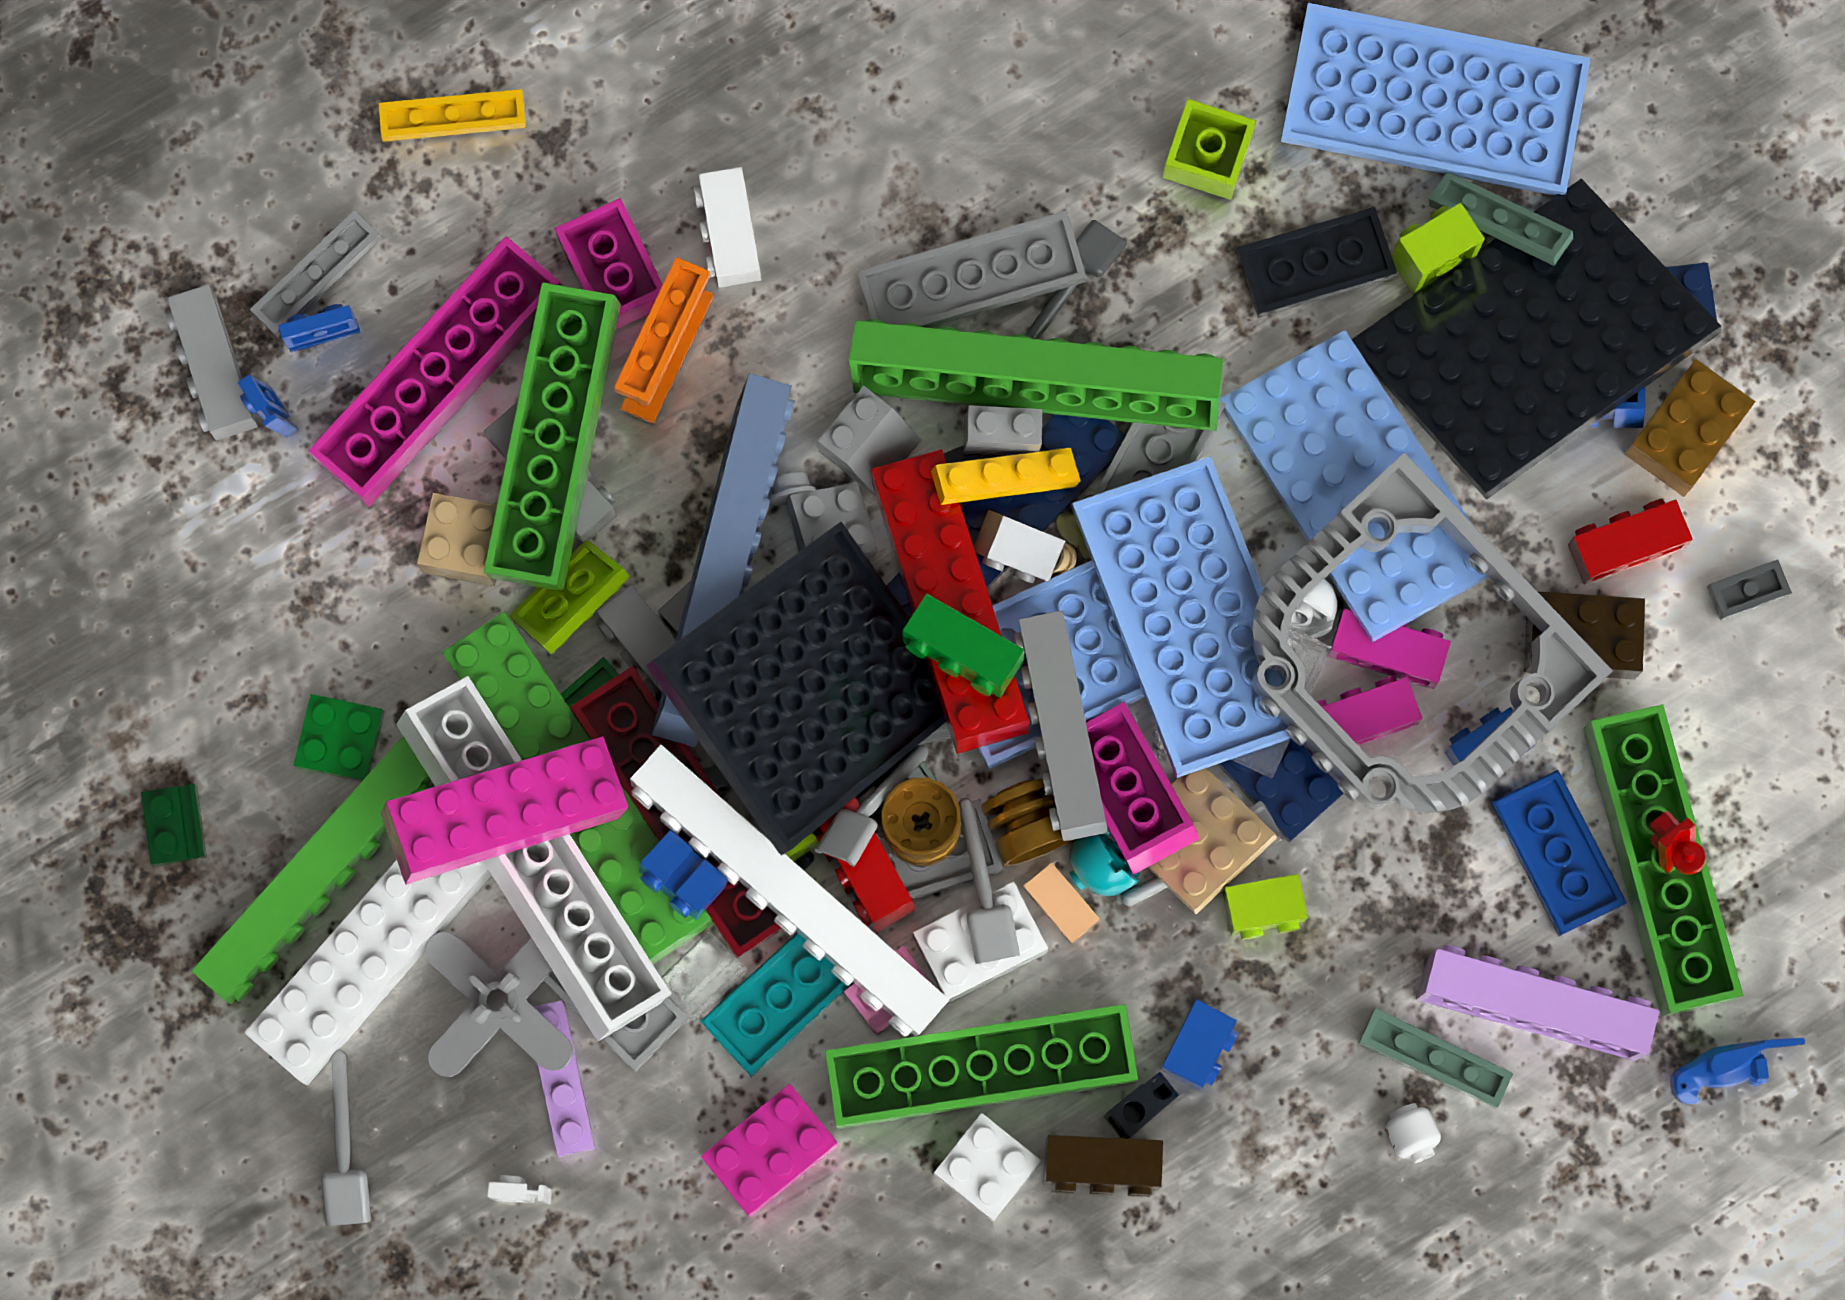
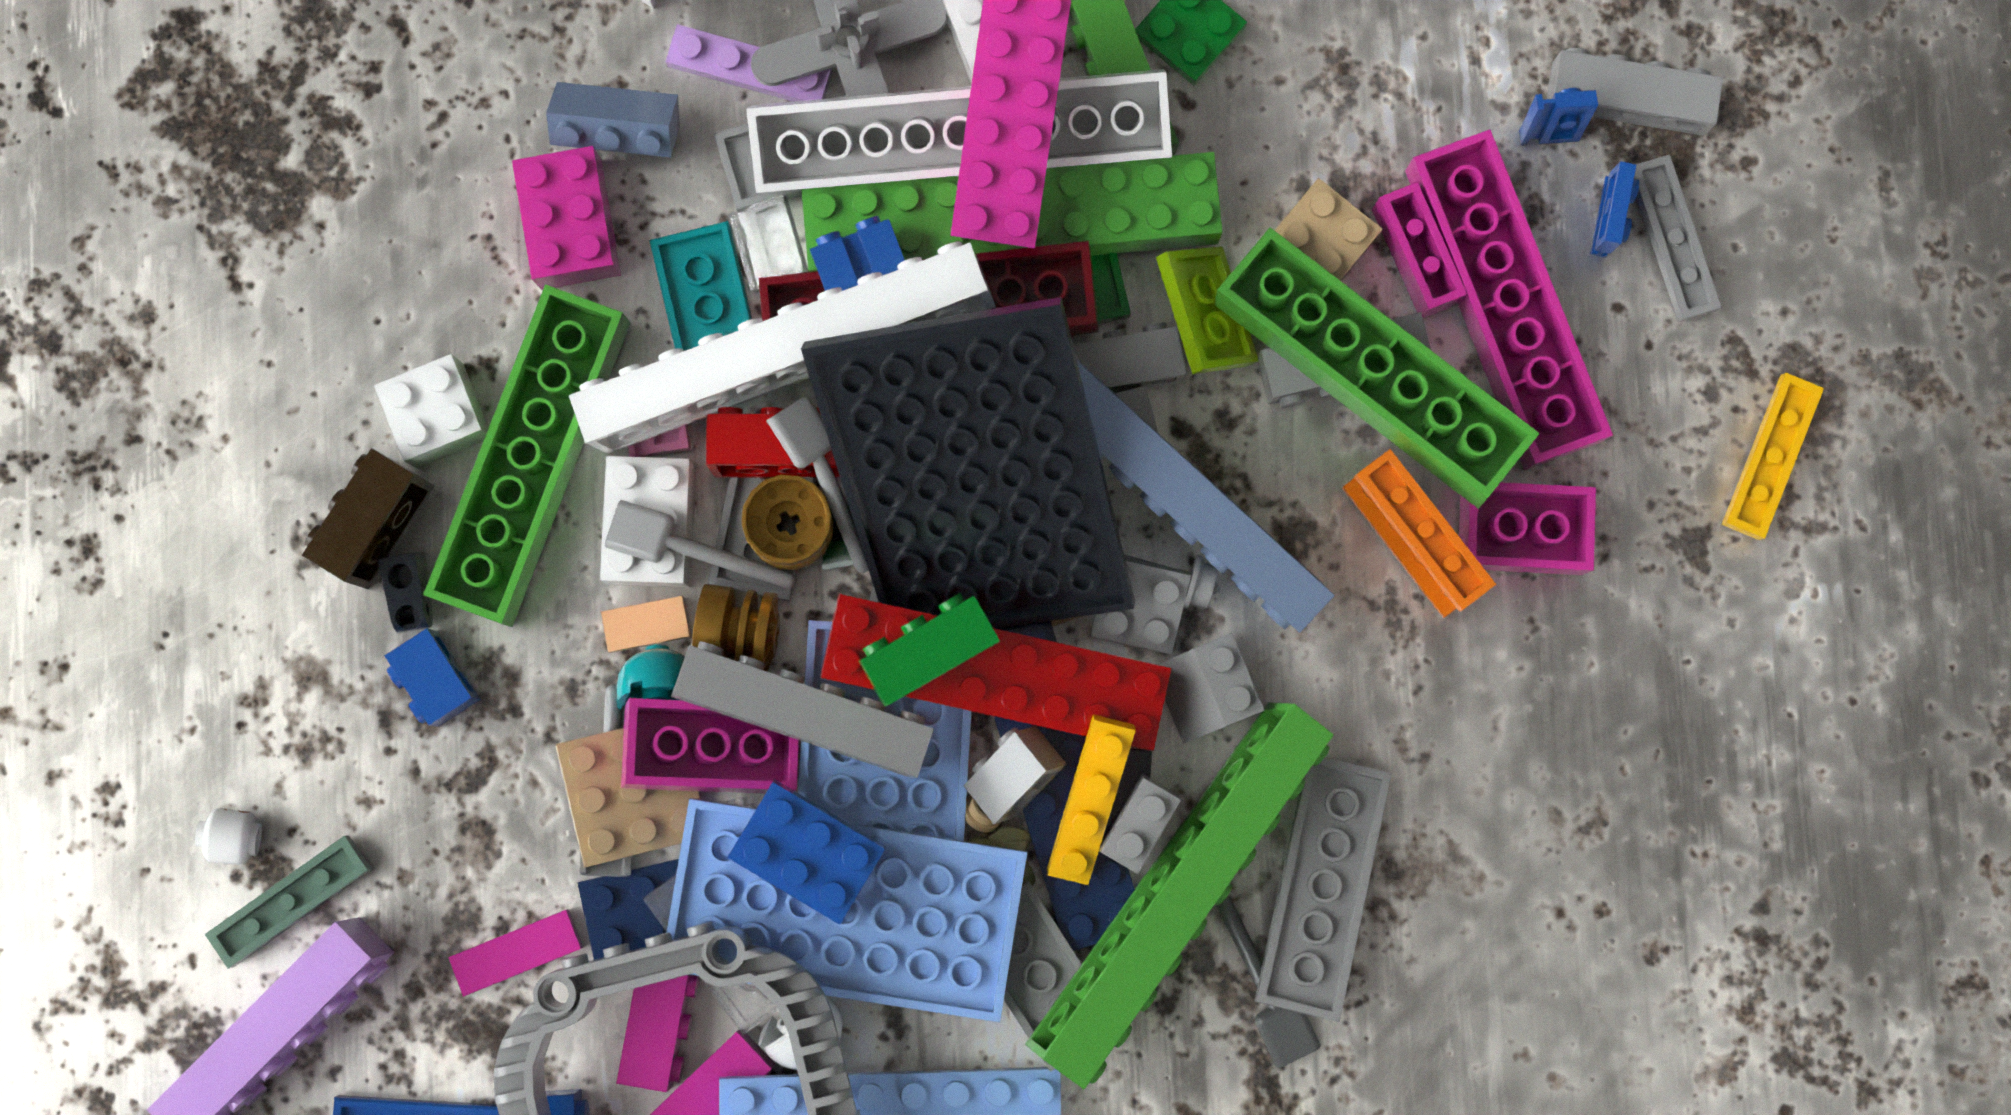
camera: 120 degrees right, 5 degrees up
white brick [694,167,761,288] -> none
lime brick [1222,874,1308,940] -> none
none -> dark pink tile [448,909,583,997]
none -> sand blue brick [546,82,680,158]
none -> blue brick [727,779,885,925]
none -> dark pink brick [1372,182,1467,319]

